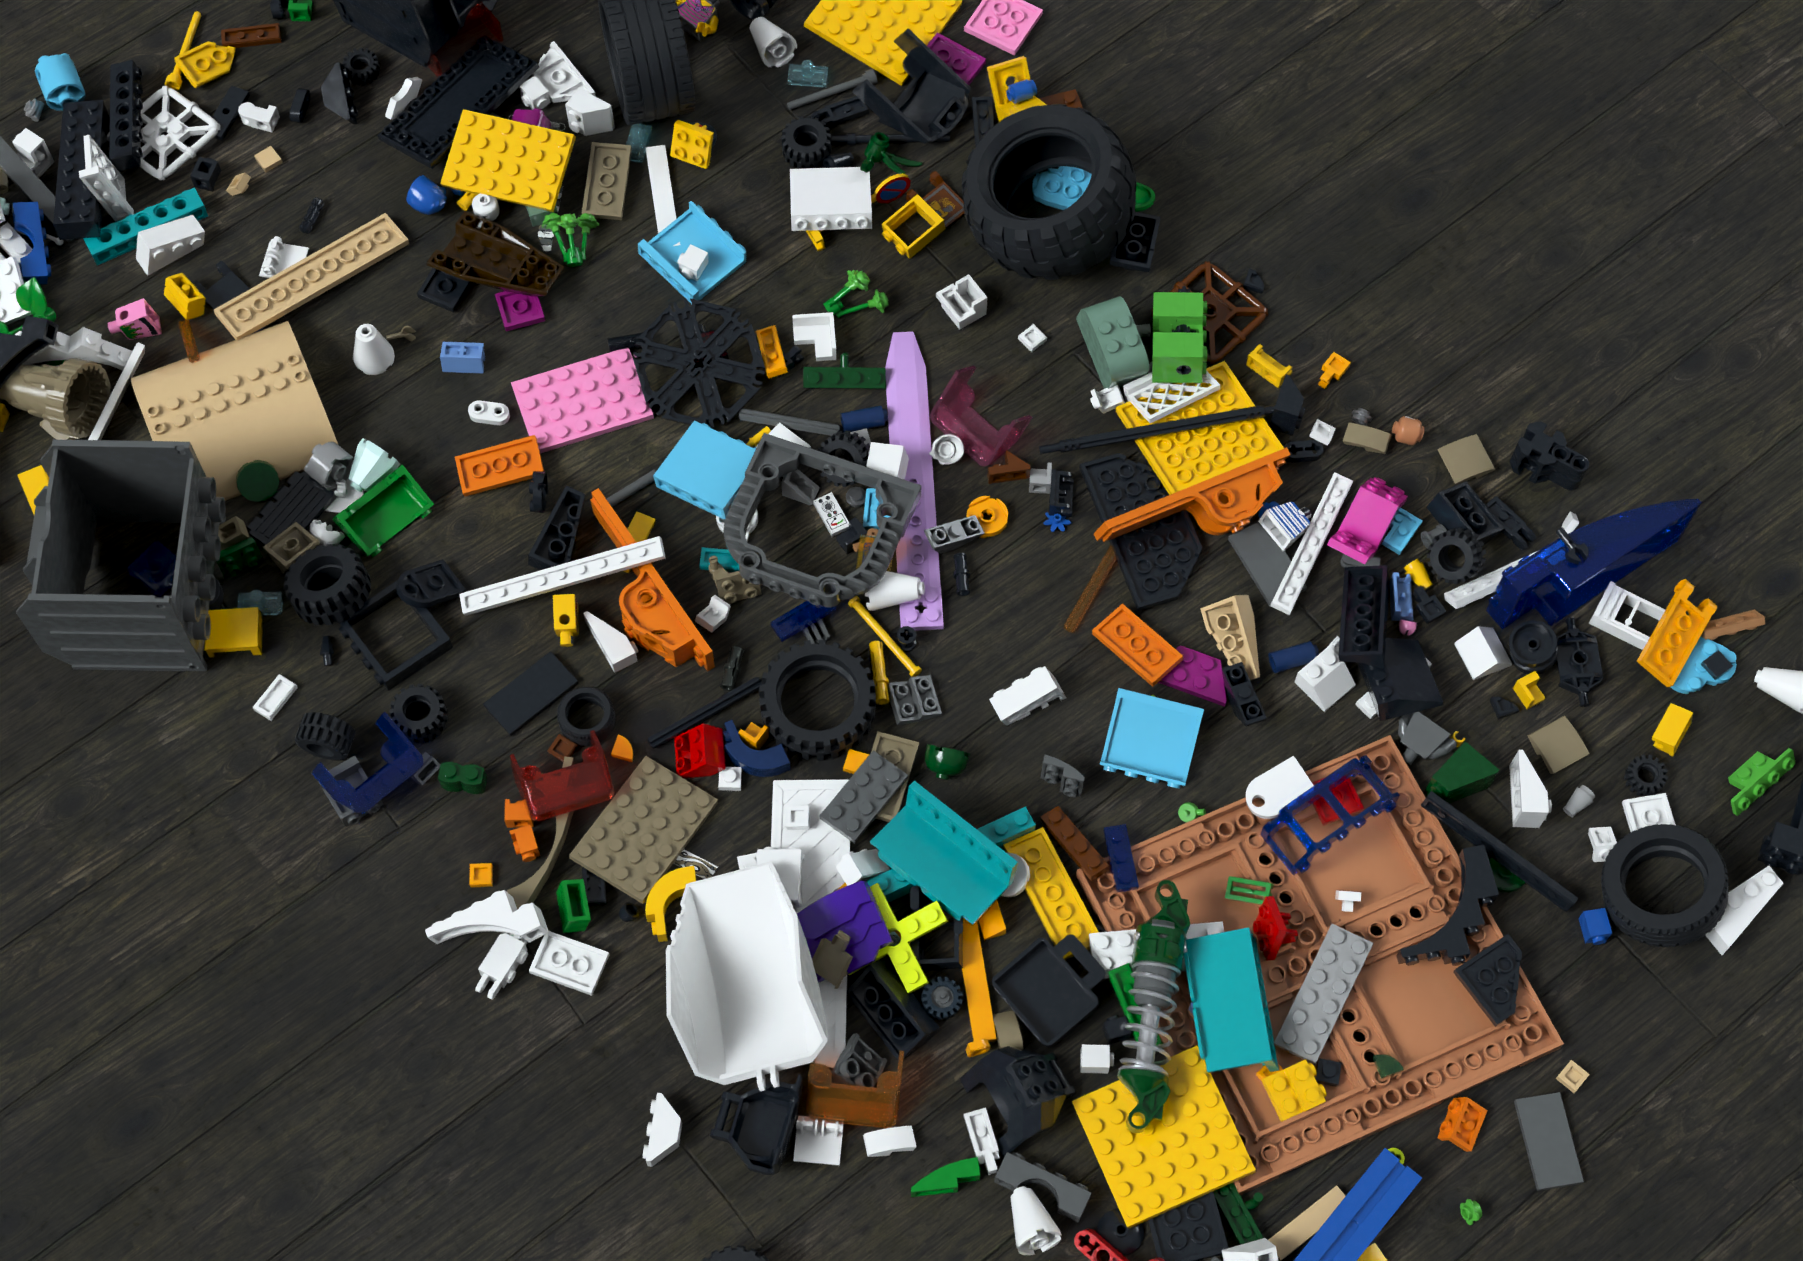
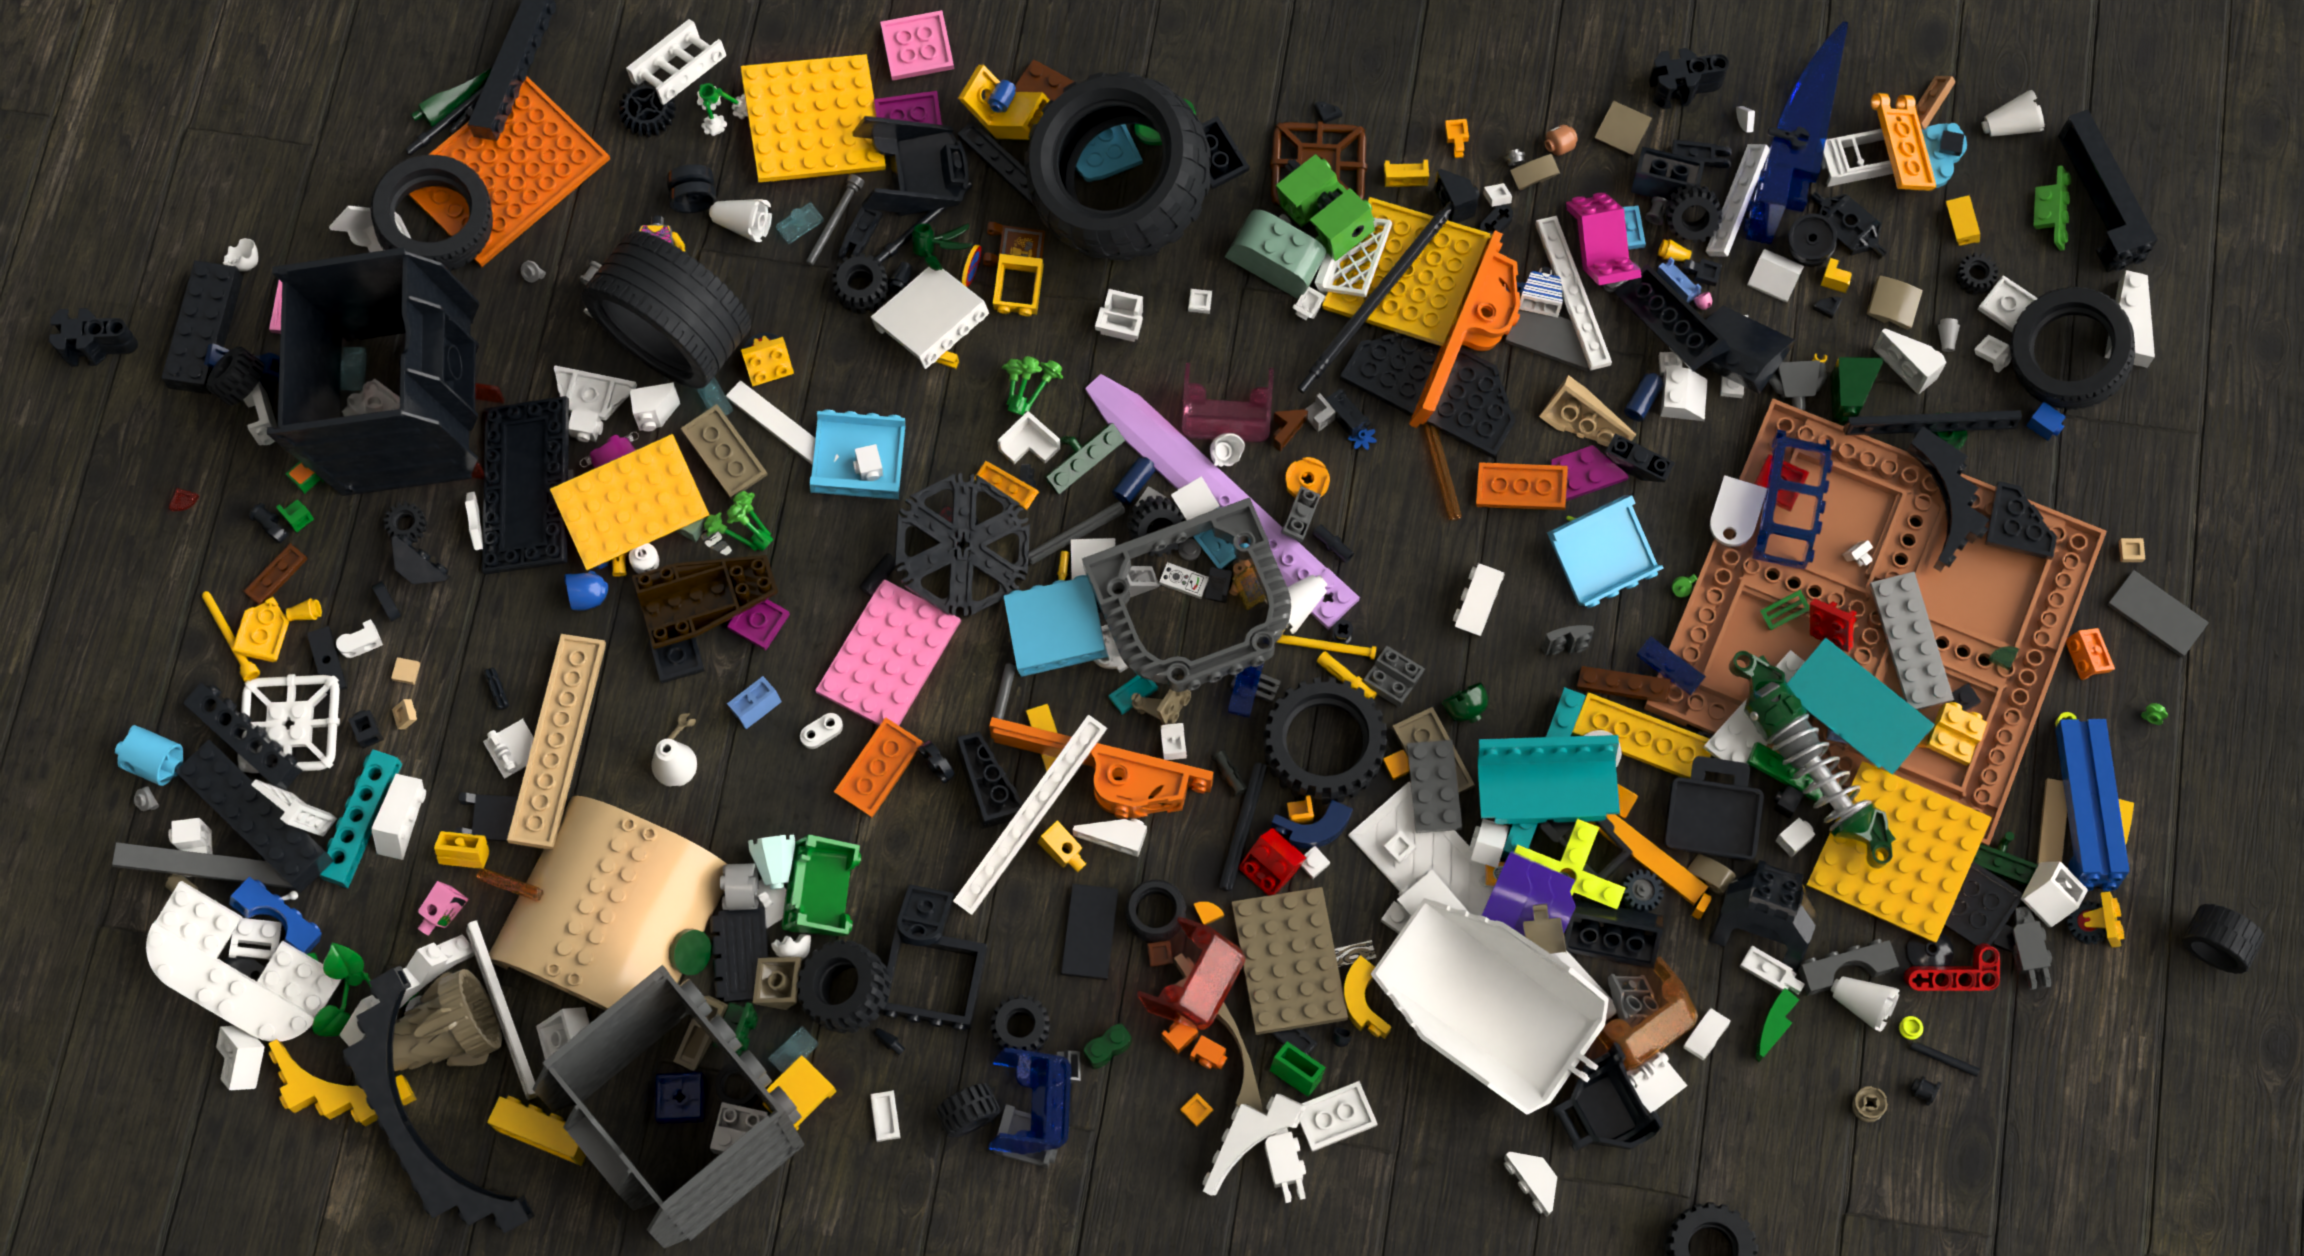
camera: 40 degrees left, 5 degrees up
none -> yellow cone [286,598,322,621]

